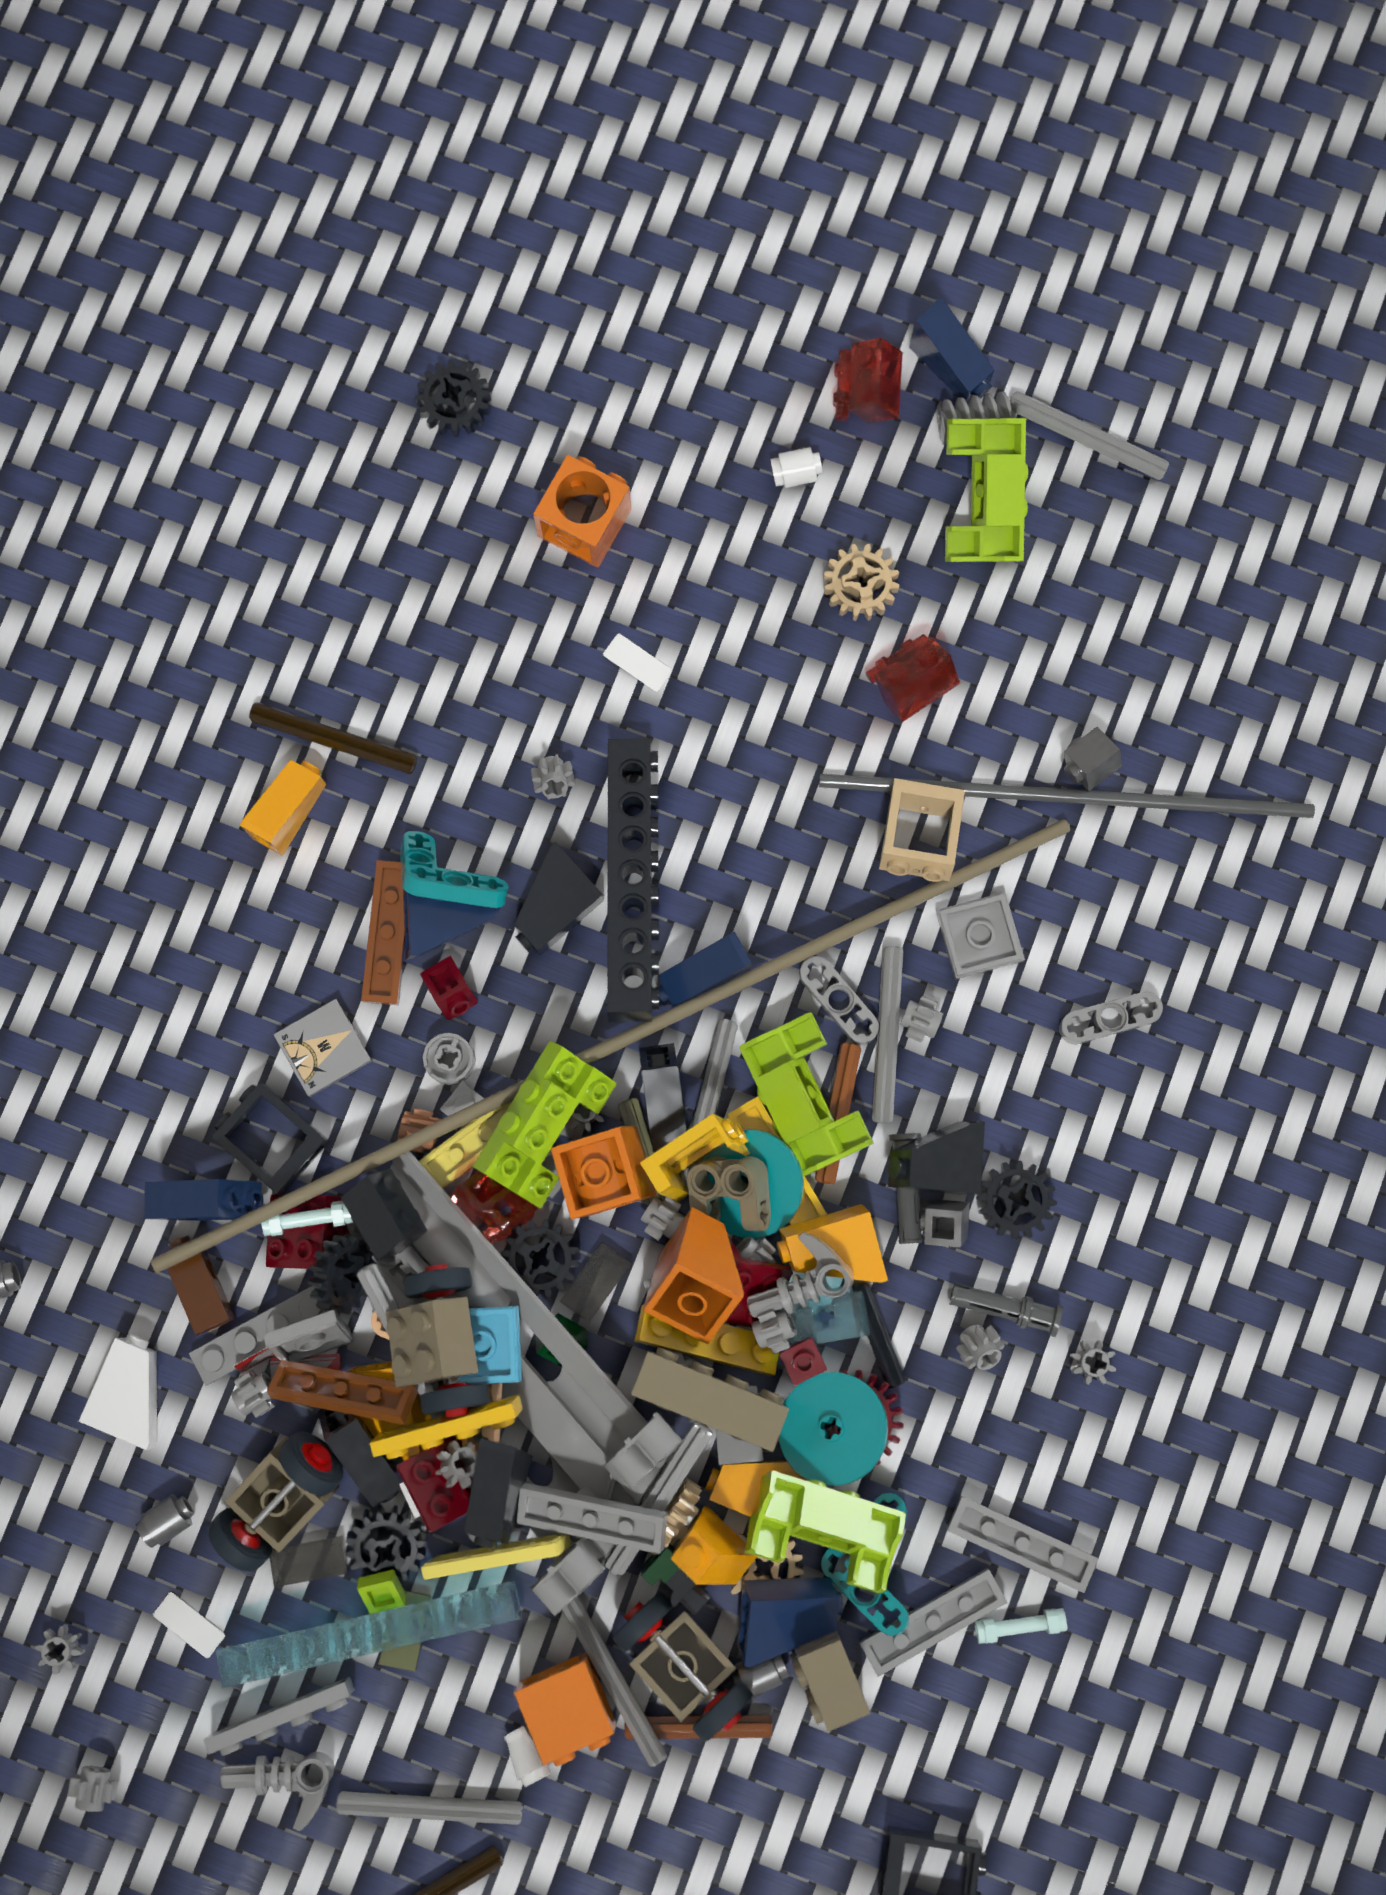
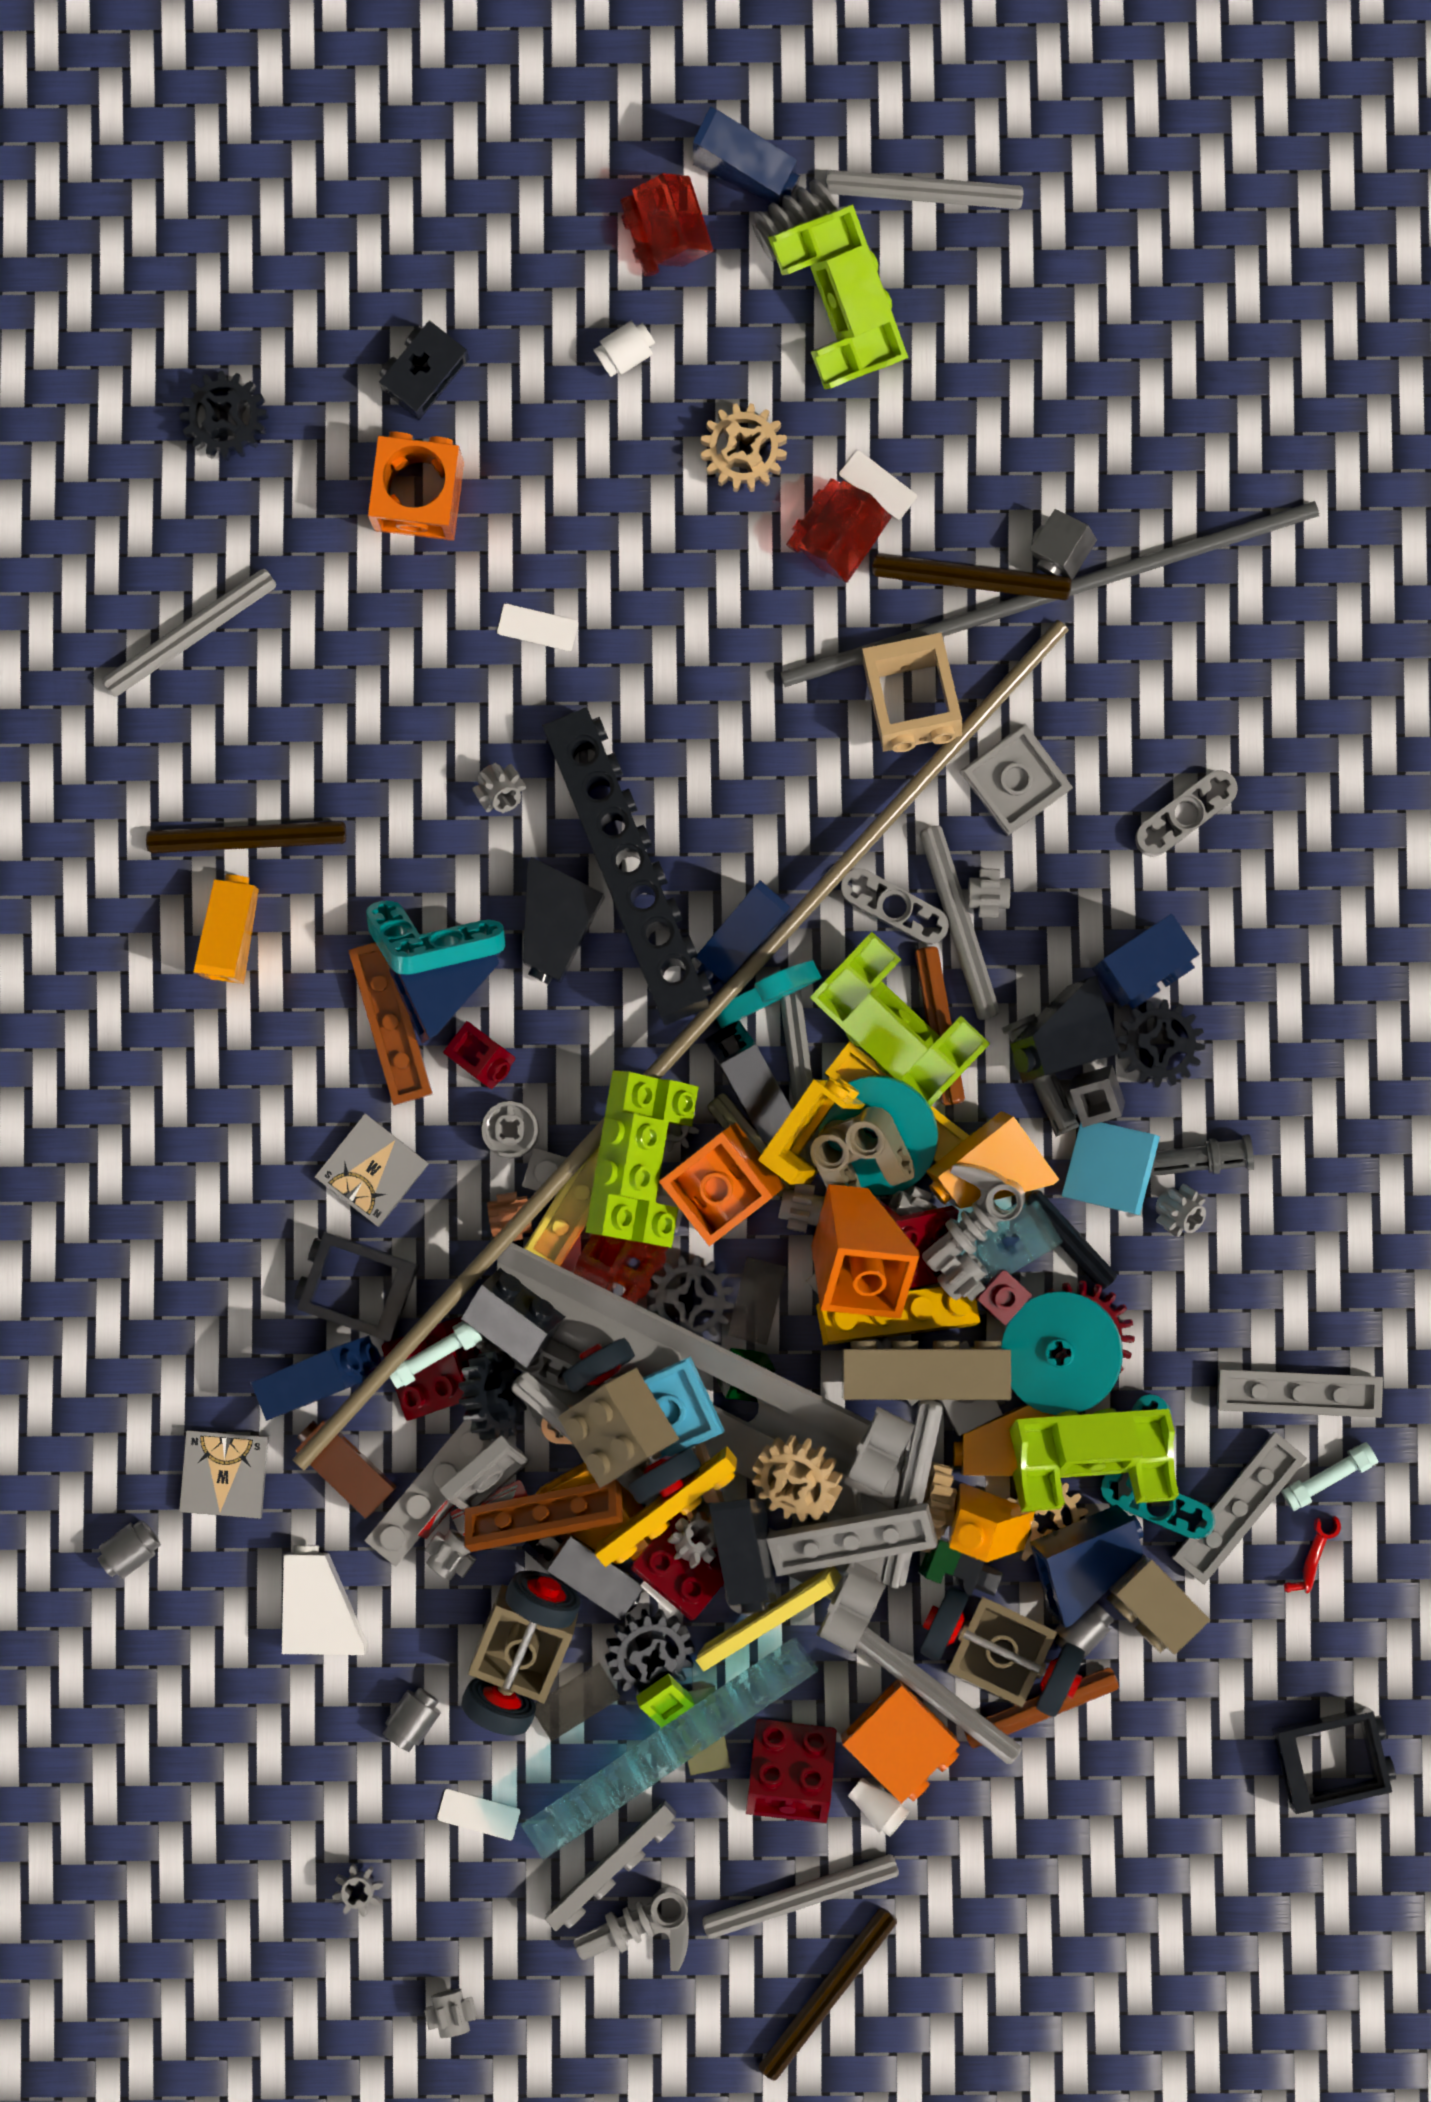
camera: 20 degrees left, 5 degrees up
light grey gear [1070,1340,1116,1385] -> none
none -> light grey axle [103,569,276,697]
none -> light grey tile [179,1430,269,1519]
none -> black brick [379,320,469,420]
none -> teal beam [716,960,822,1028]
none -> dark red bracket [746,1719,837,1823]
none -> tan gear [752,1435,843,1522]
none -> white sticker [839,450,918,520]
none -> dark brown axle [872,554,1072,600]
none -> medium azure tile [1062,1122,1160,1215]
none -> dark blue brick [1092,914,1200,1010]
none -> red piece [1283,1516,1341,1594]

